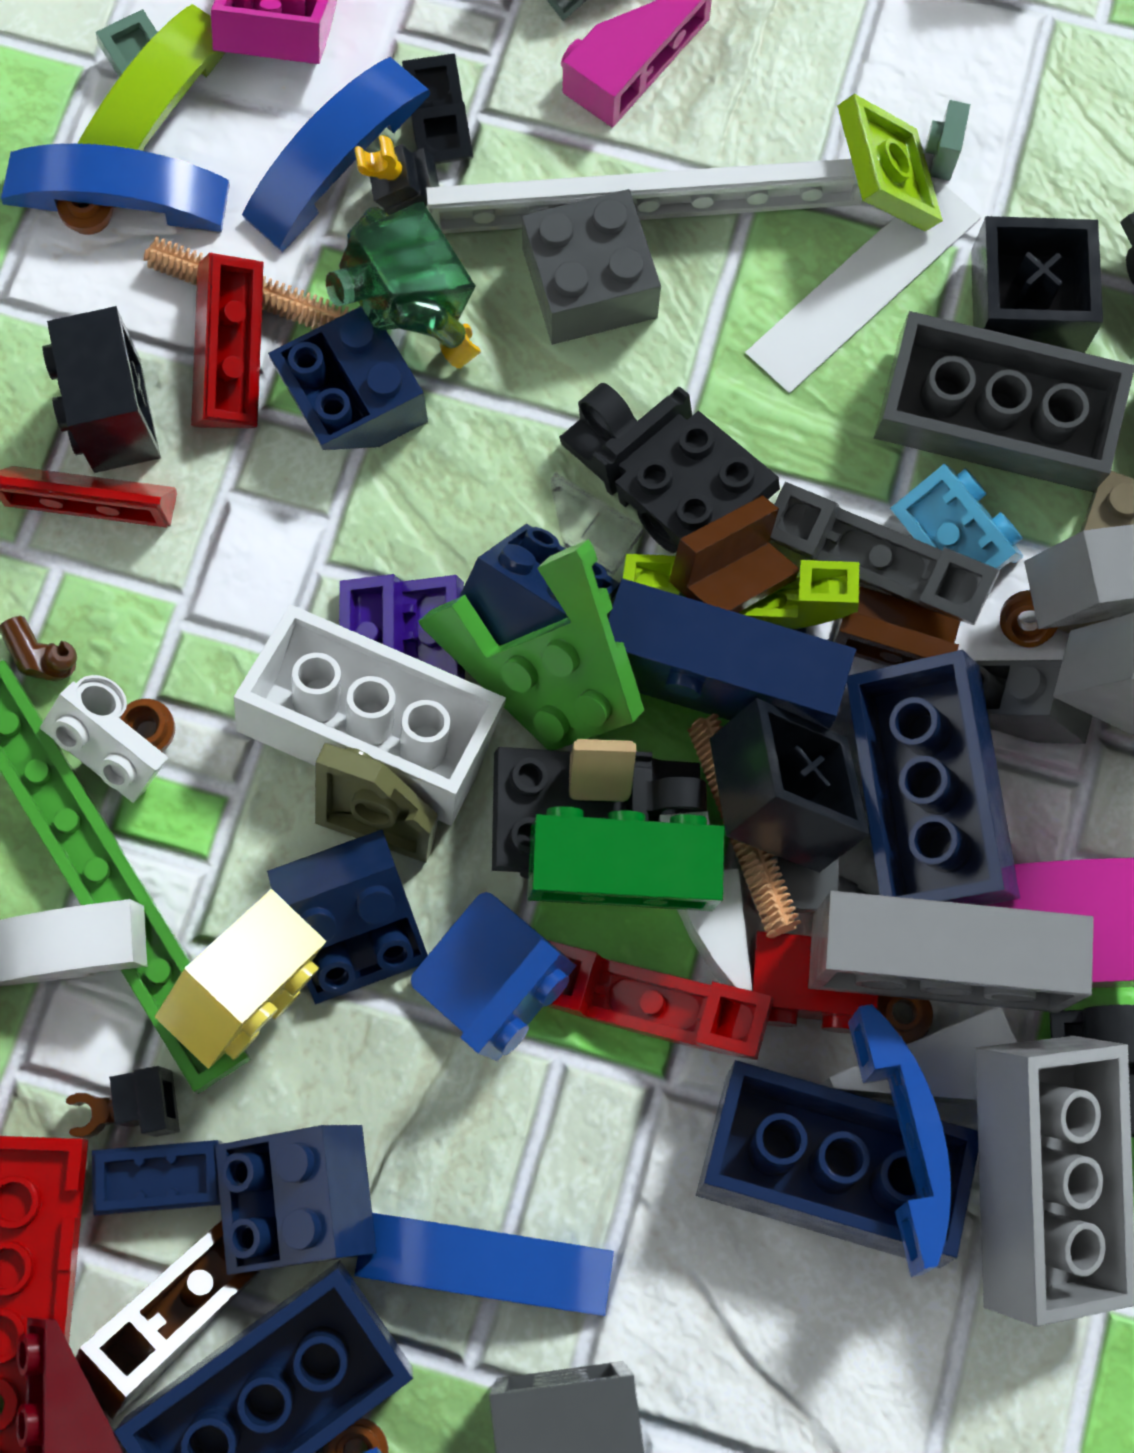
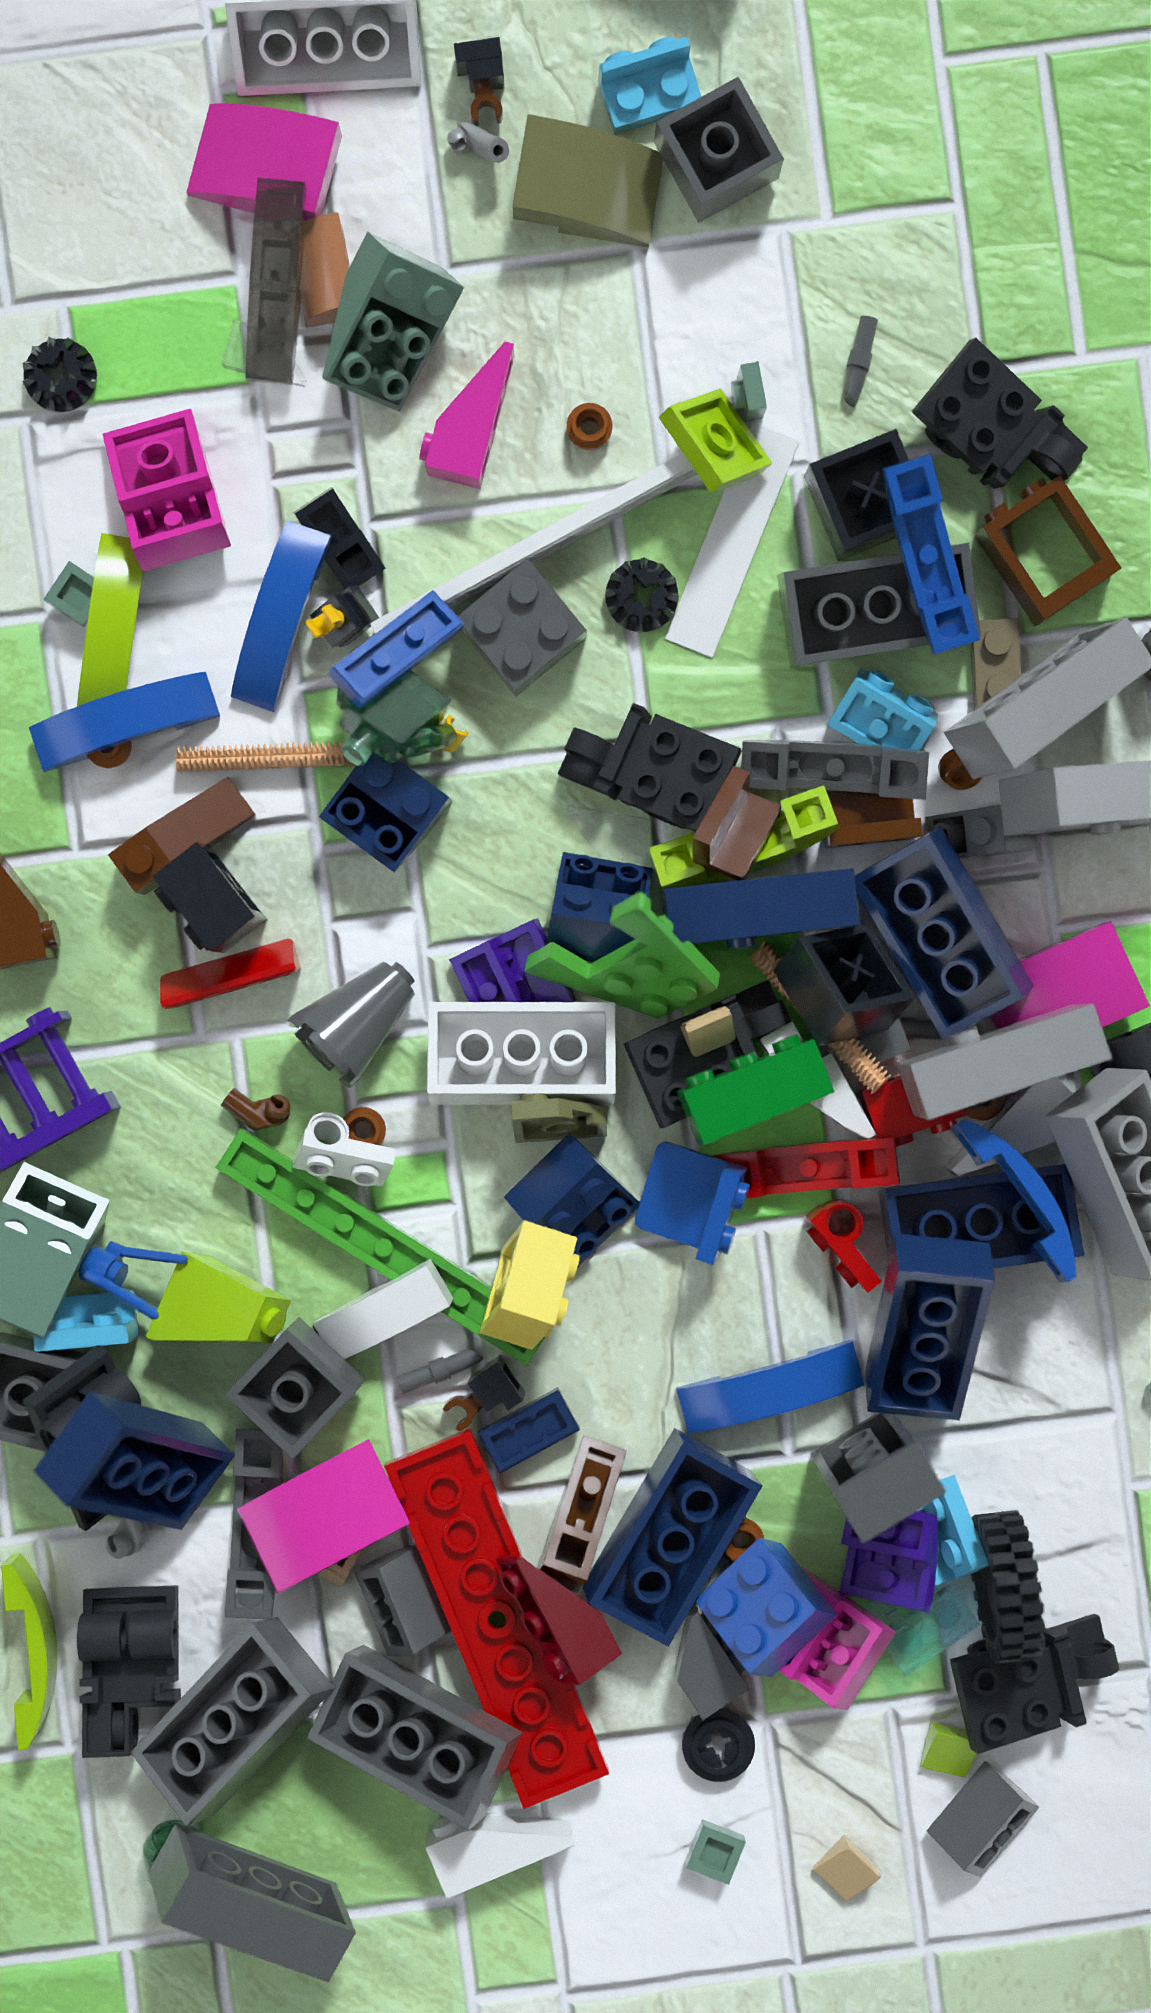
camera: 20 degrees left, 15 degrees up
red slope [191,252,264,428] -> none
dark blue slope [215,1125,377,1275] -> none
none -> reddish brown slope [108,777,256,895]
none -> dark grey cone [286,961,415,1088]
none -> tile [328,590,464,710]
none -> dark grey piece [397,1349,484,1394]
none -> dark orange plate [567,403,613,450]
none -> black gear [605,557,679,632]
none -> red plate [805,1199,882,1293]
none -> dark grey piece [843,315,878,407]
none -> dark blue brick [864,1234,995,1421]
none -> blue slope [883,454,980,654]

